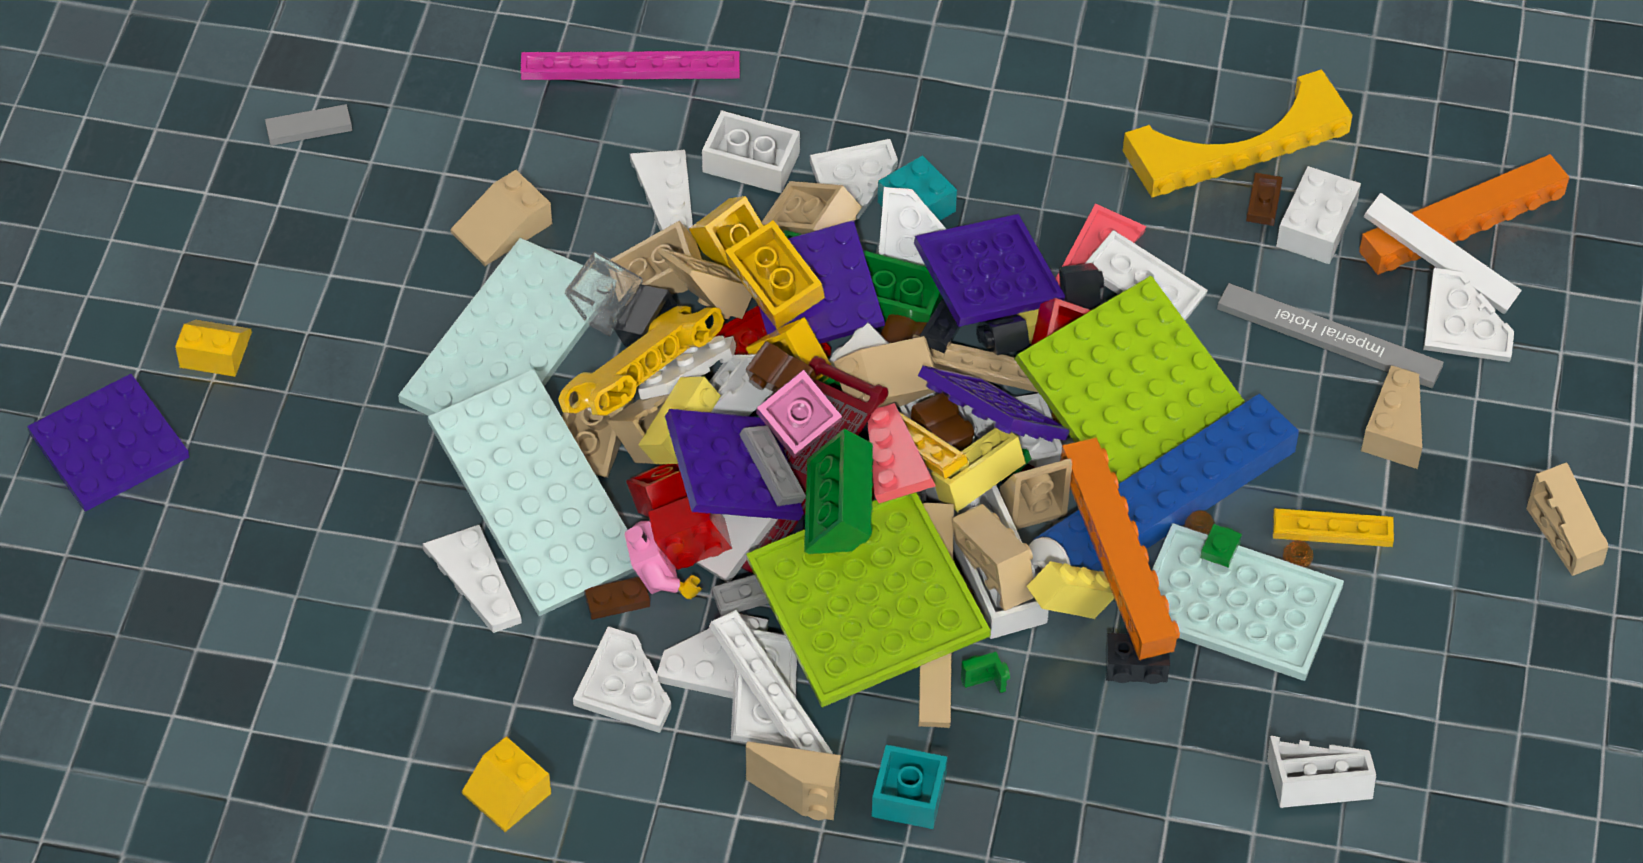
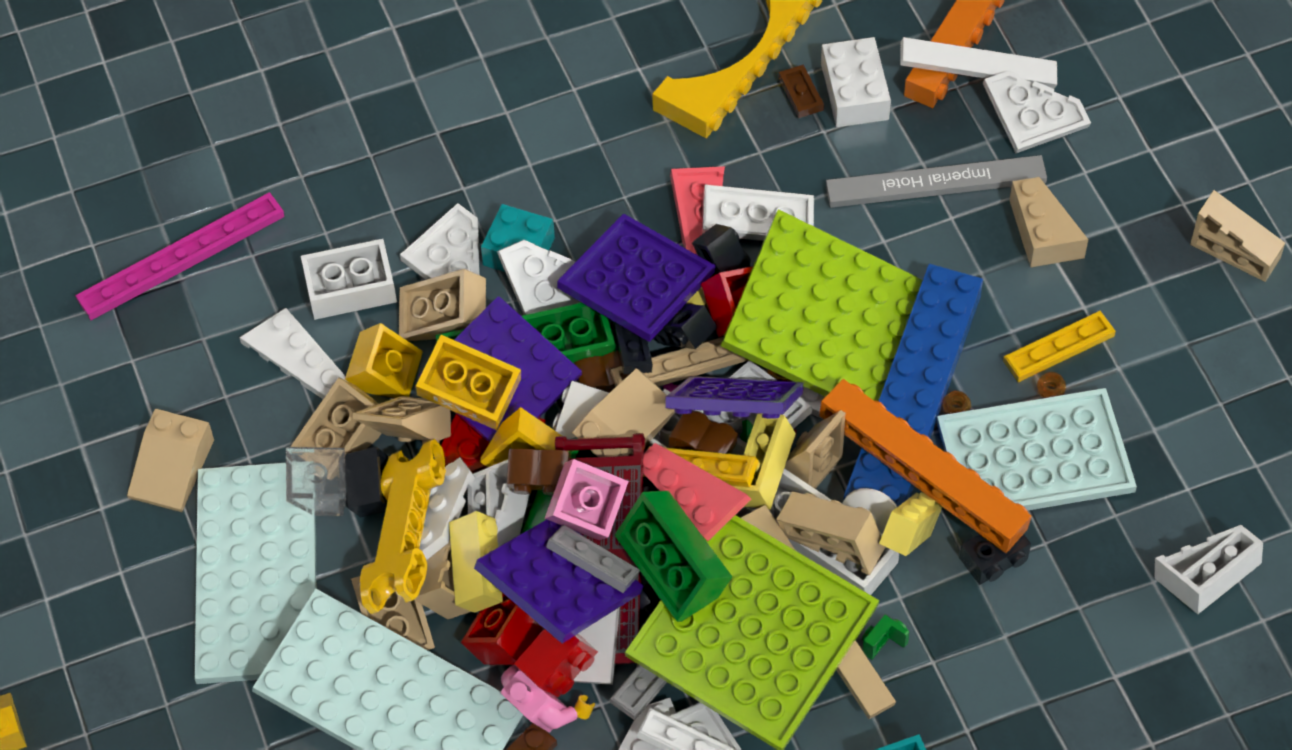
camera: 30 degrees left, 5 degrees up
green bracket [1200,524,1242,568] -> none

